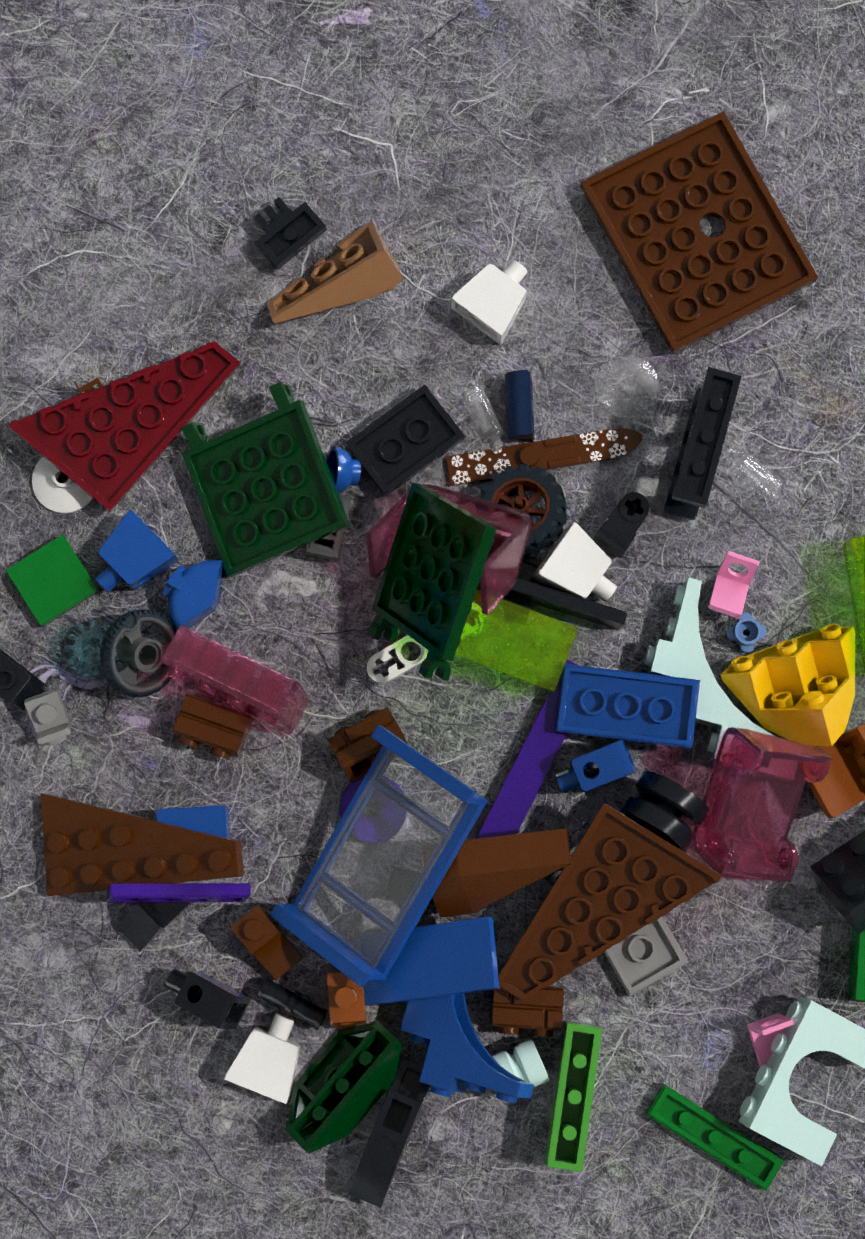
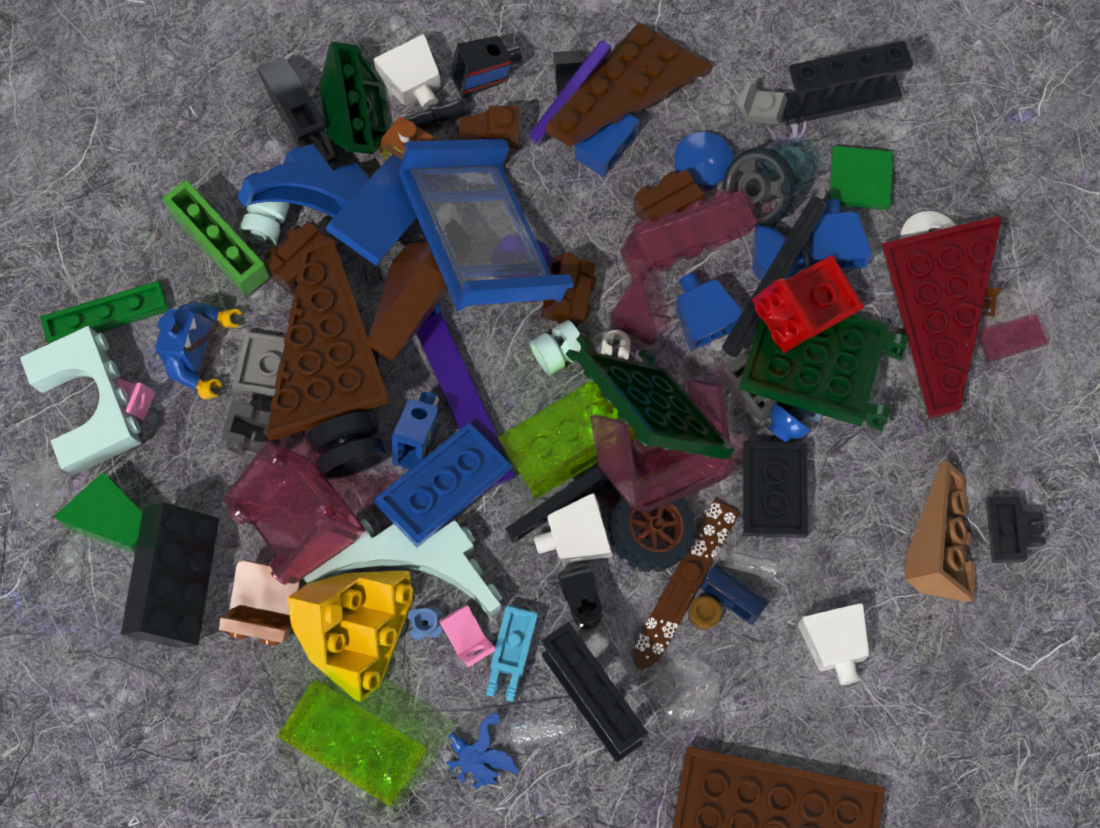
camera: 130 degrees right, 10 degrees down
none -> blue torso [155,302,242,400]
none -> dark grey cylinder [222,400,289,462]
none -> blue piece [447,713,519,788]
none -> medium azure hinge [486,605,538,702]
none -> light aqua wheel [530,320,581,376]
none -> clear pink slope [611,277,656,345]
none -> blue dish [674,132,733,189]
none -> blue torso [675,272,743,352]
none -> pearl gold tile [688,596,722,630]
none -> black axle [722,196,827,357]
none -> red bracket [751,255,864,353]
none -> clear pink tile [976,315,1047,363]

